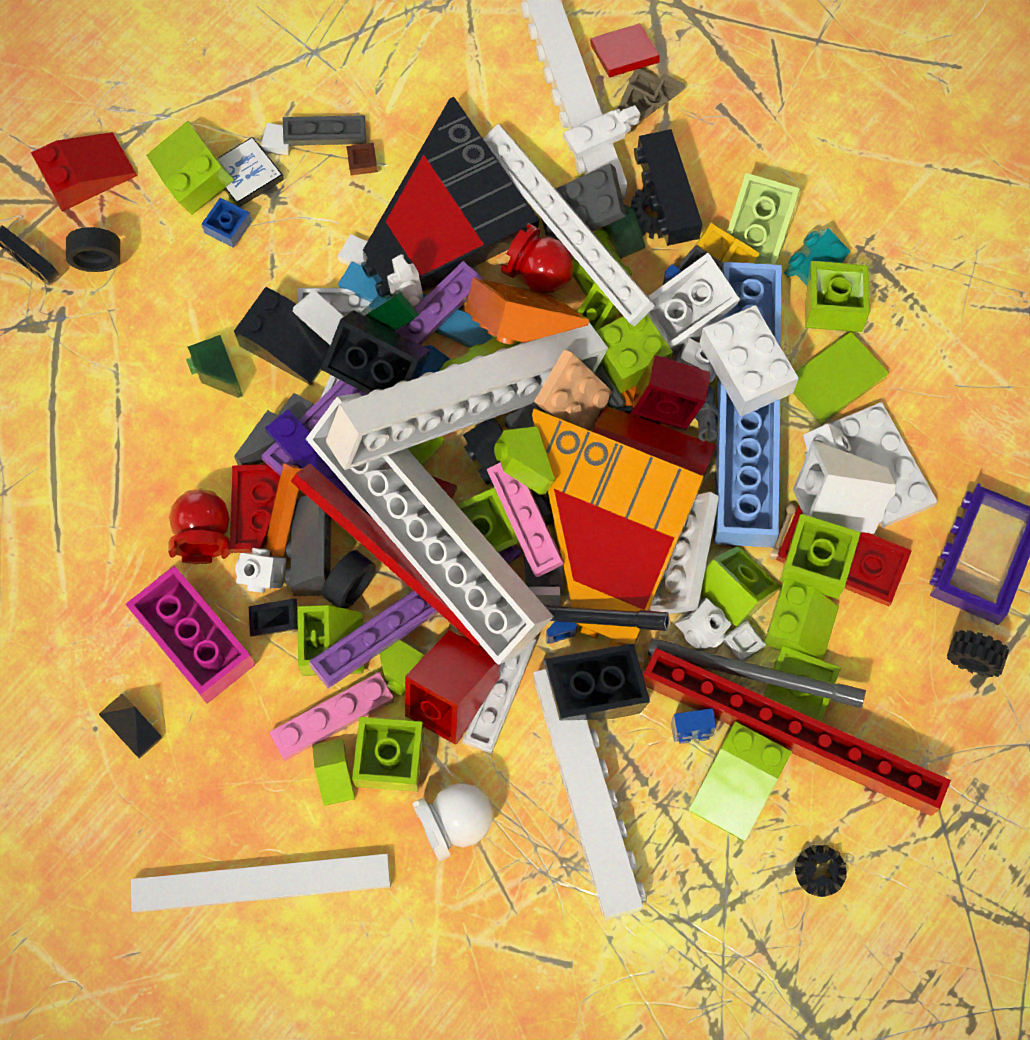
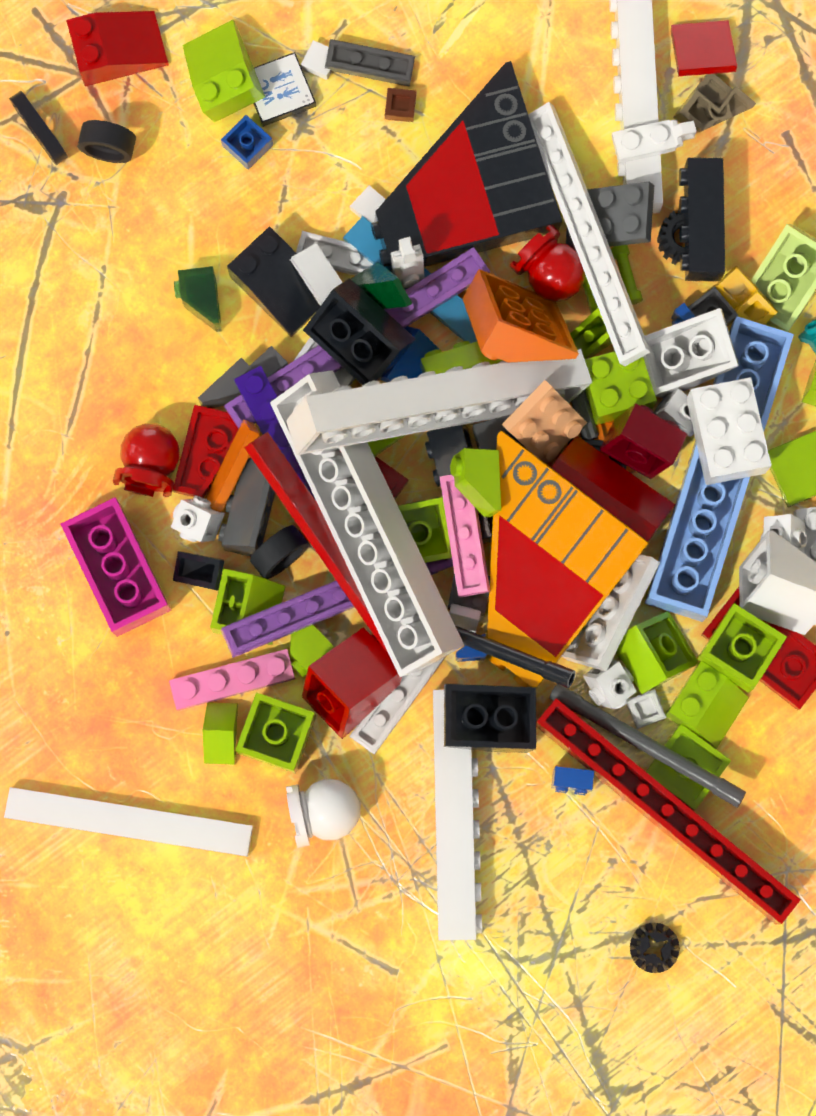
camera: 15 degrees right, 10 degrees up
black slope [99,693,163,759] -> none
clear green slope [602,204,645,259] -> none
slope [688,721,792,842] -> none
dark grey pin [695,386,718,442] -> none
tan hinge [770,504,797,560] -> none

